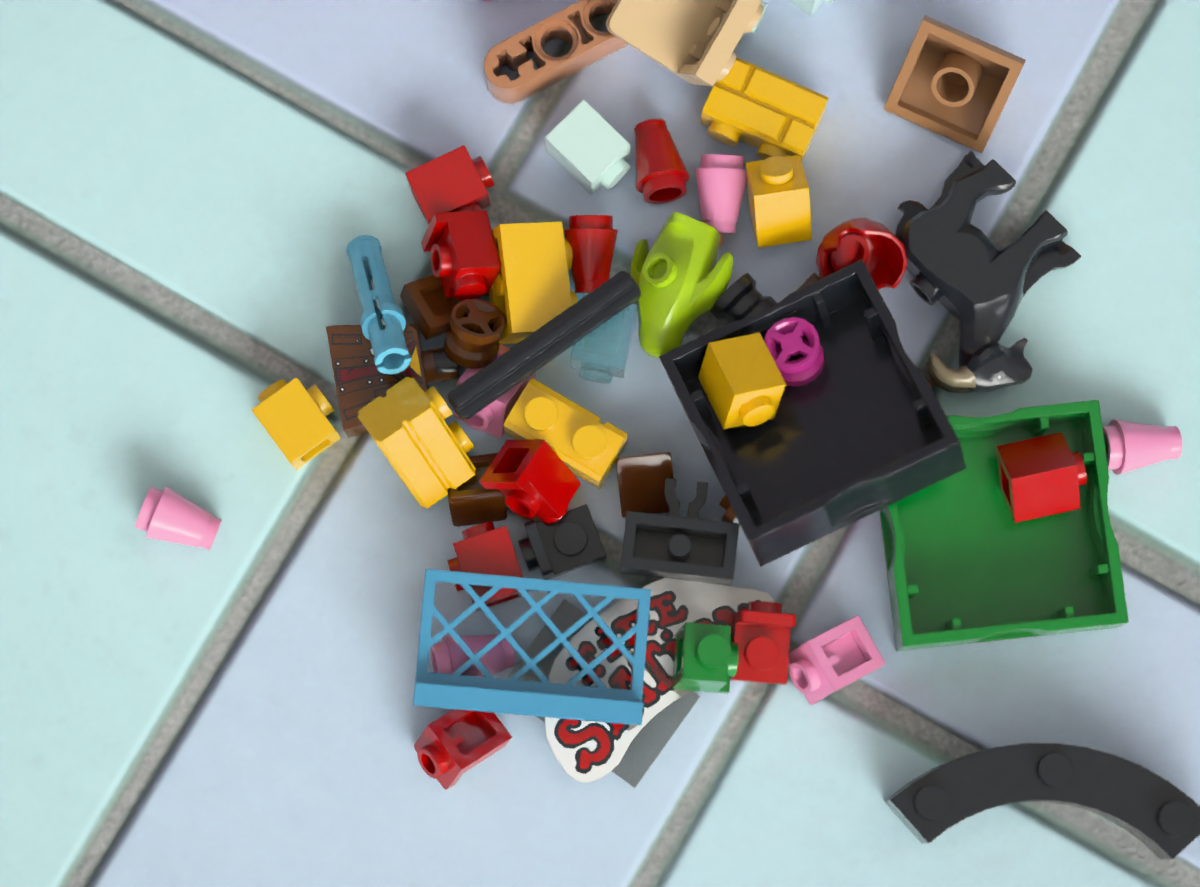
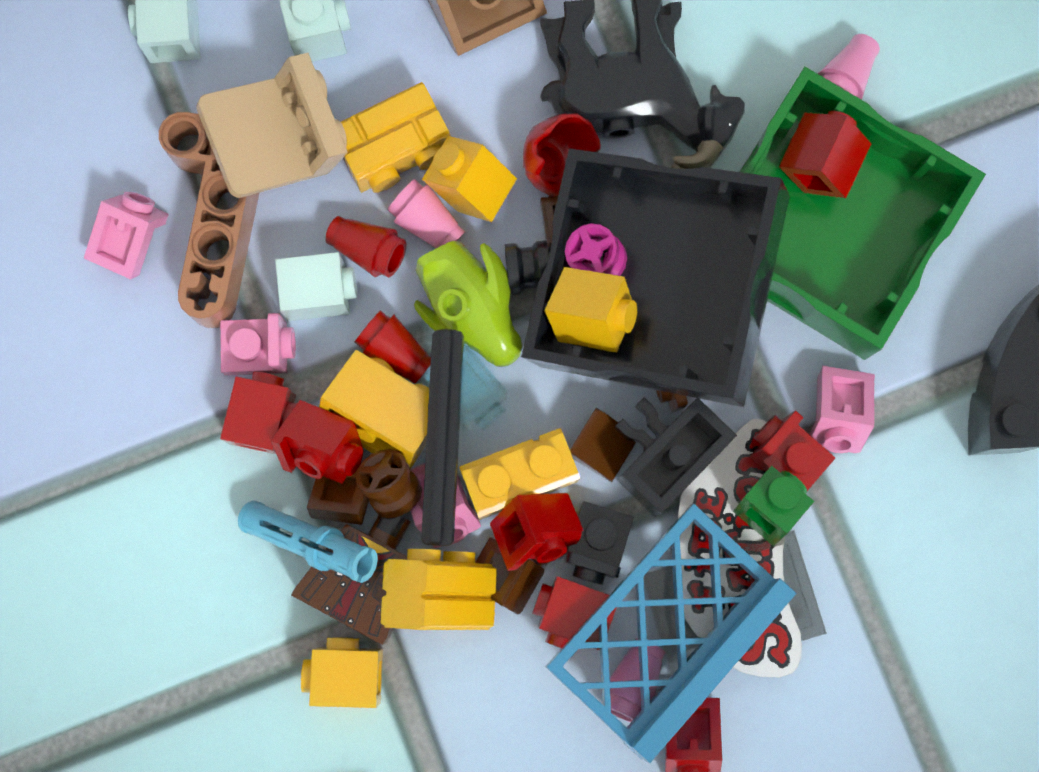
camera: 60 degrees left, 0 degrees up
none -> bright pink bracket [220,313,296,375]

